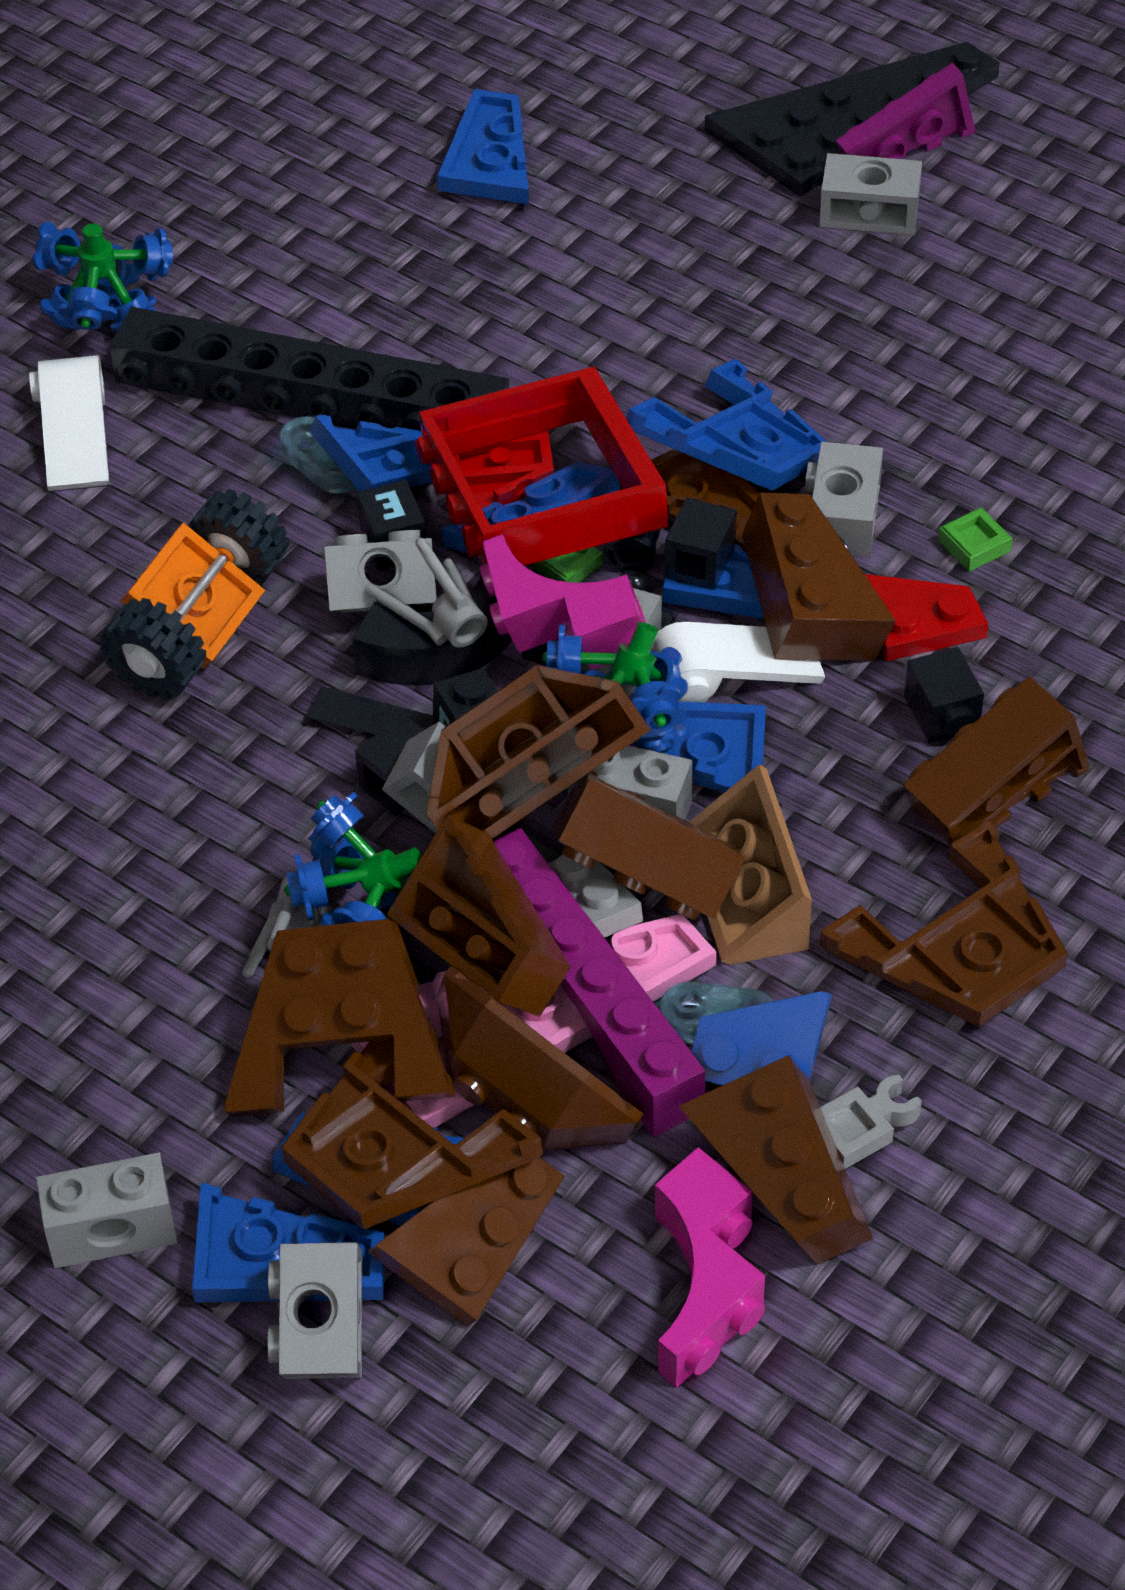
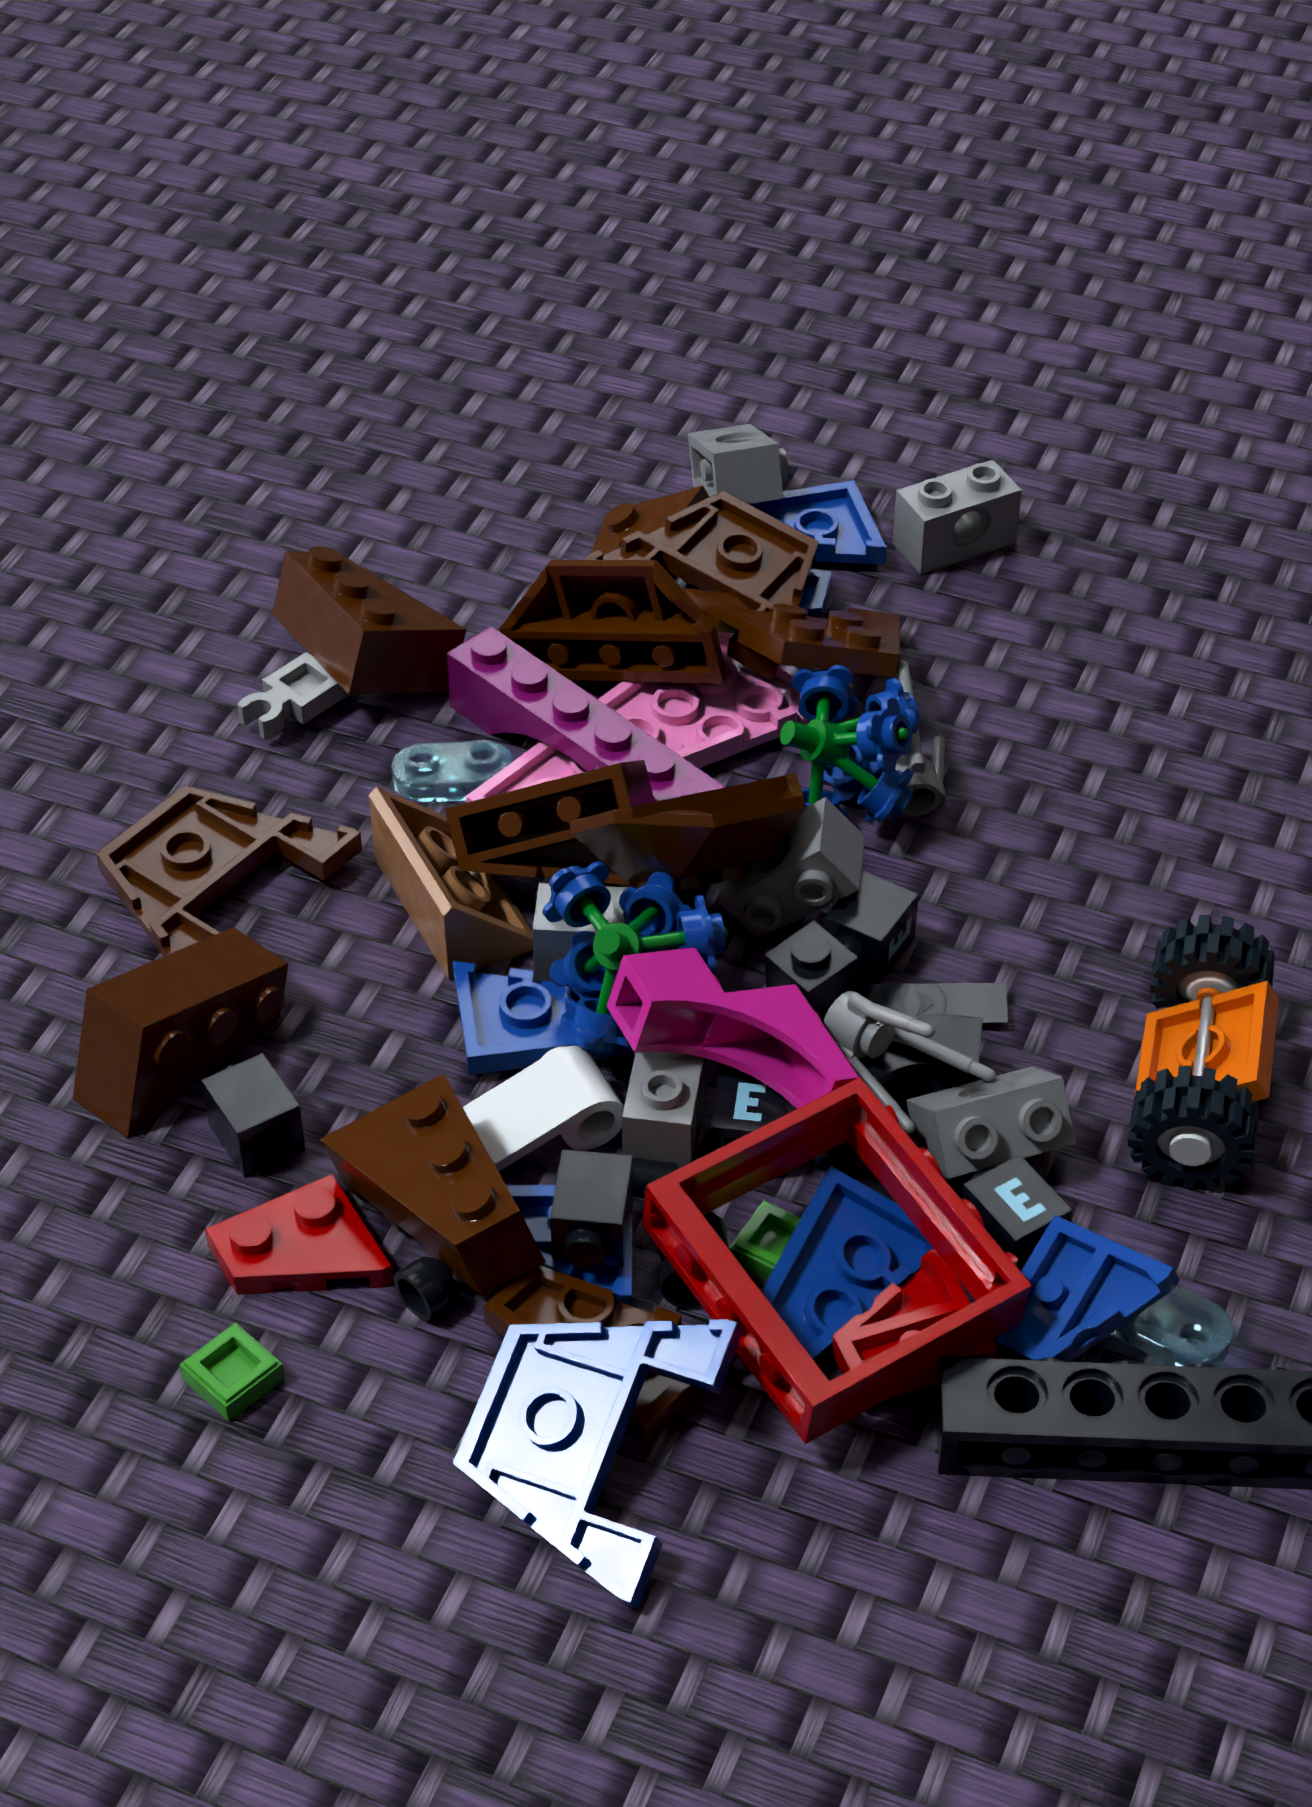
camera: 165 degrees right, 5 degrees down
reddish brown wedge [387,815,571,1017] -> none
dark pink arch [655,1147,765,1388] -> none
blue wing [691,991,833,1085] -> none
light grey brick [805,442,883,558] -> none

